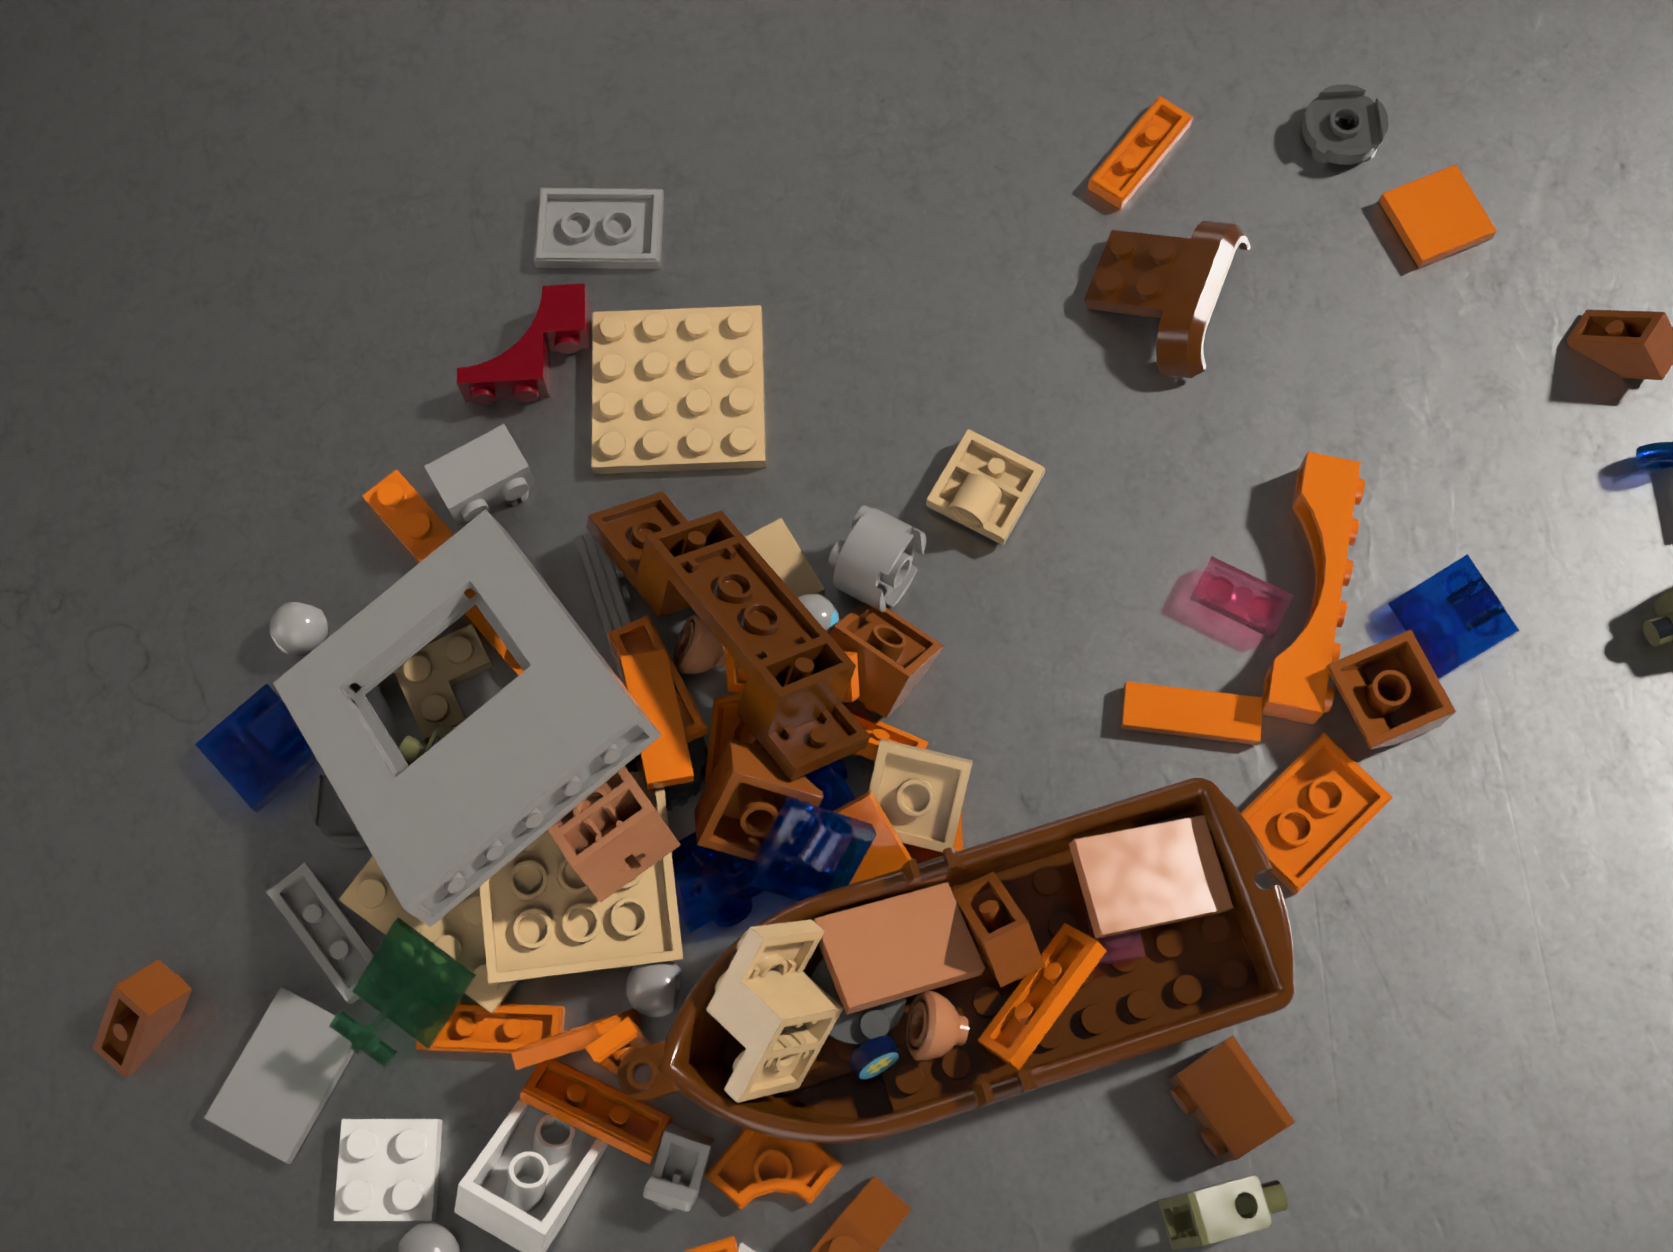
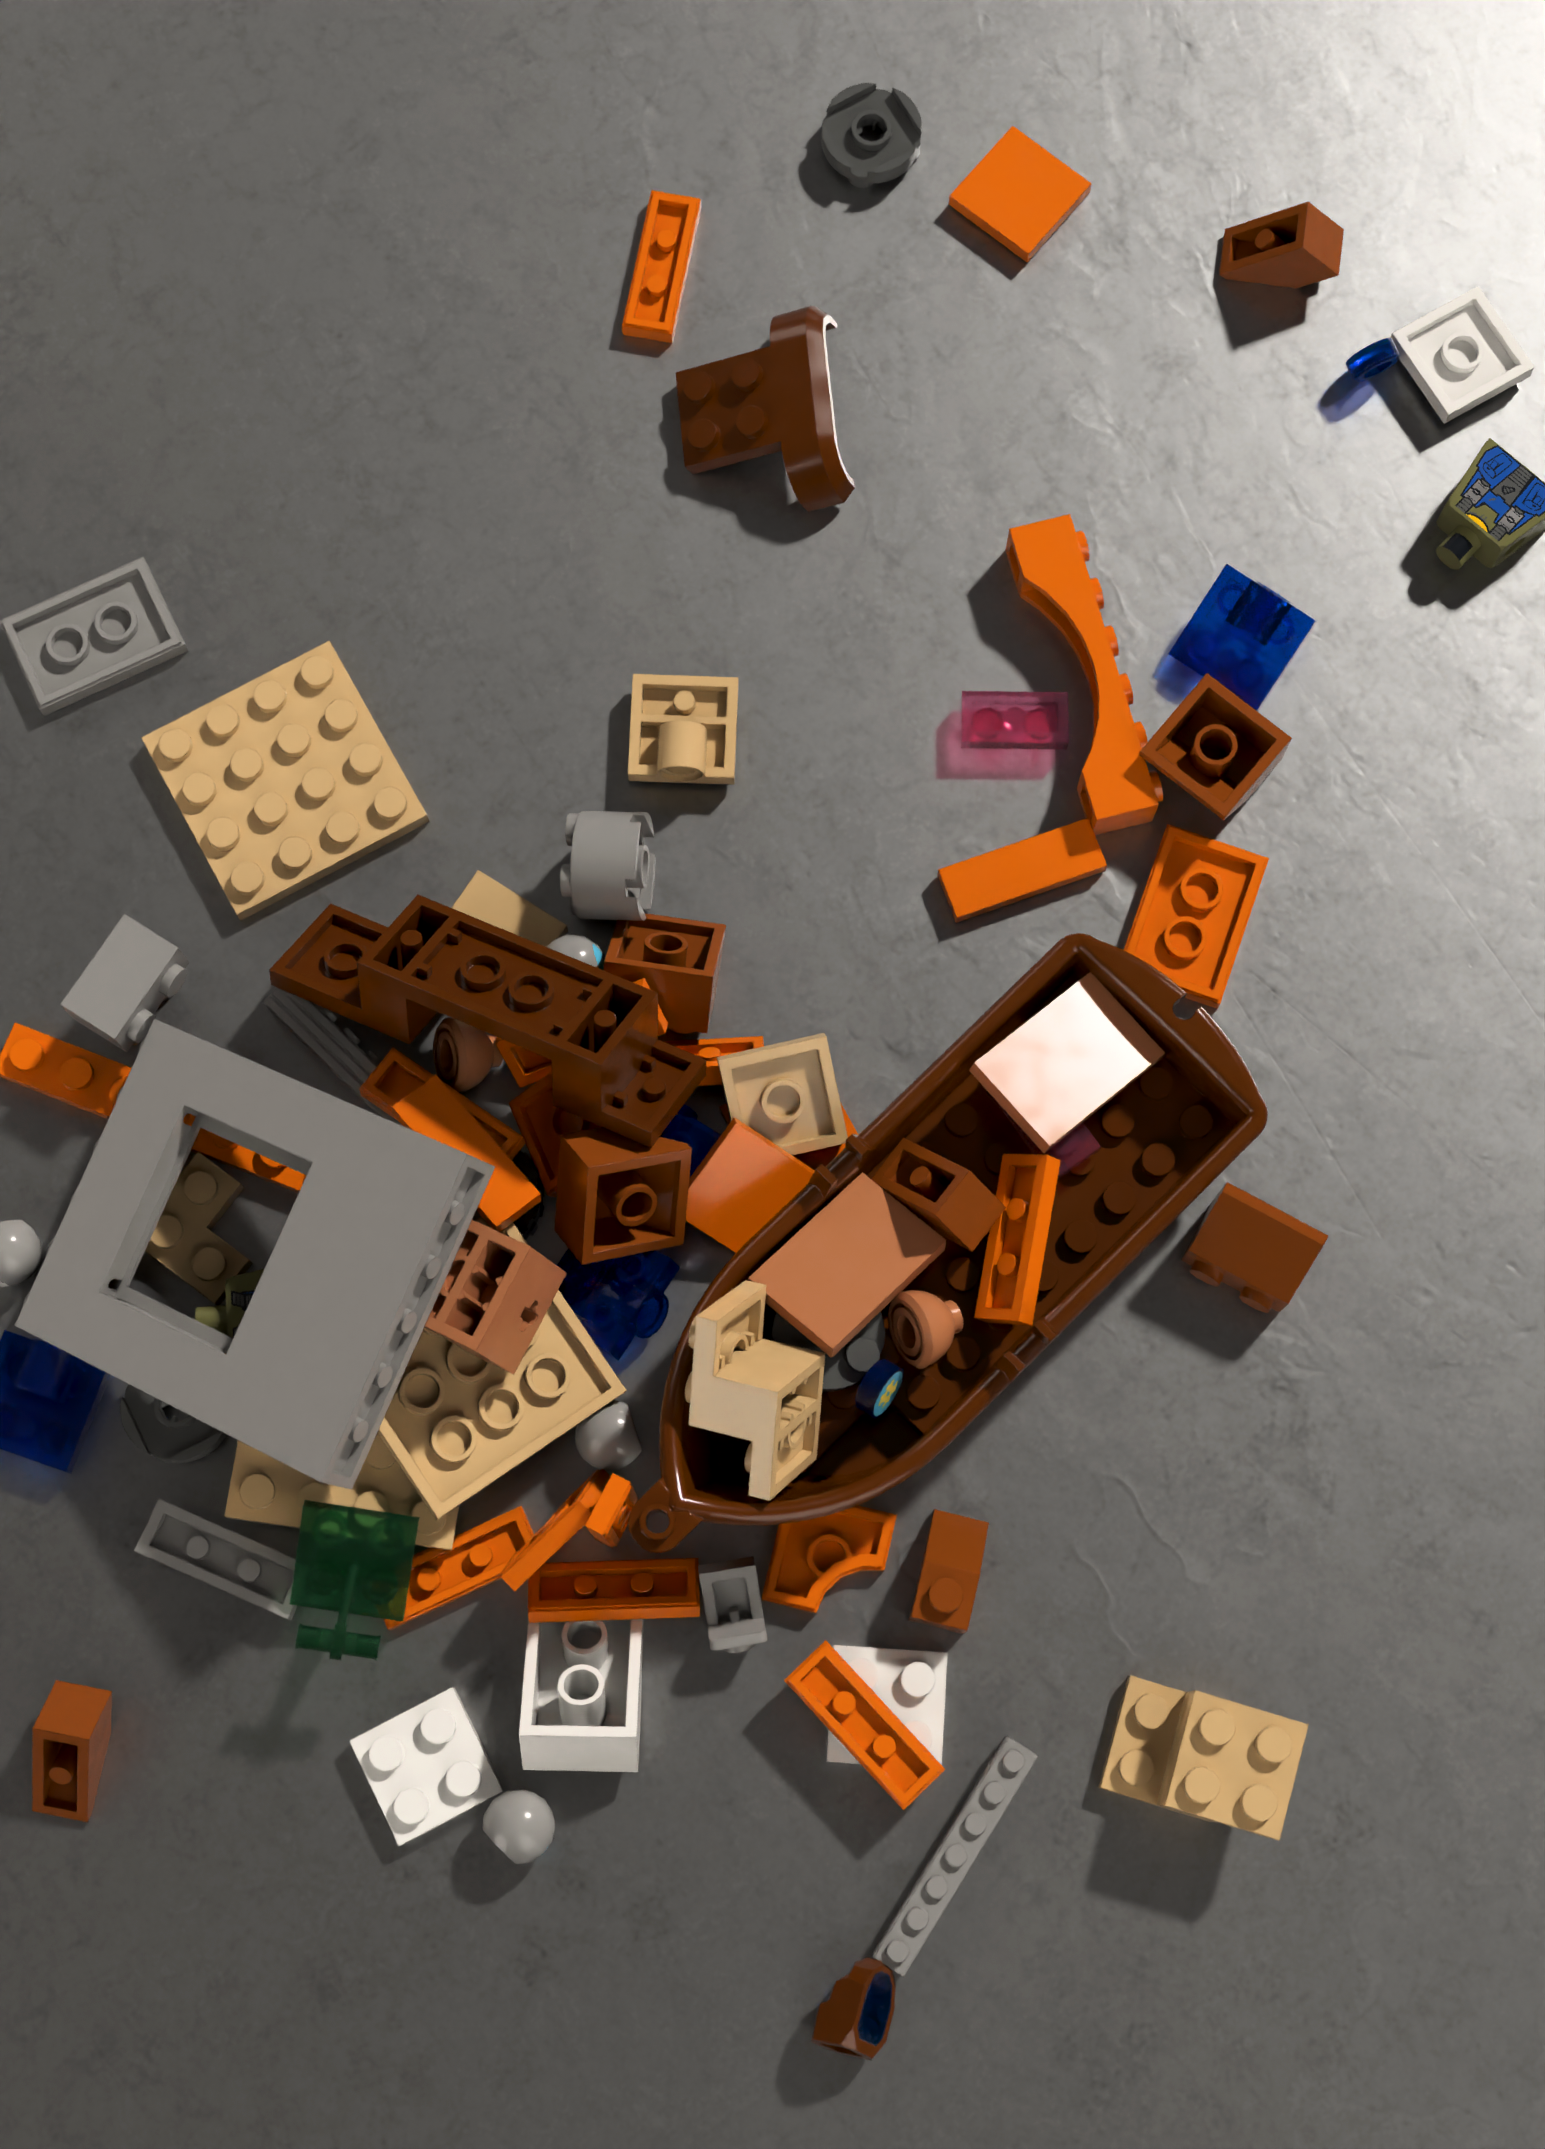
camera: 30 degrees left, 5 degrees up
light grey tile [204,987,366,1164] -> none
dark red arch [457,283,592,405] -> none
clear blue plate [746,797,877,901] -> none
olive torso [1157,1175,1288,1250] -> none

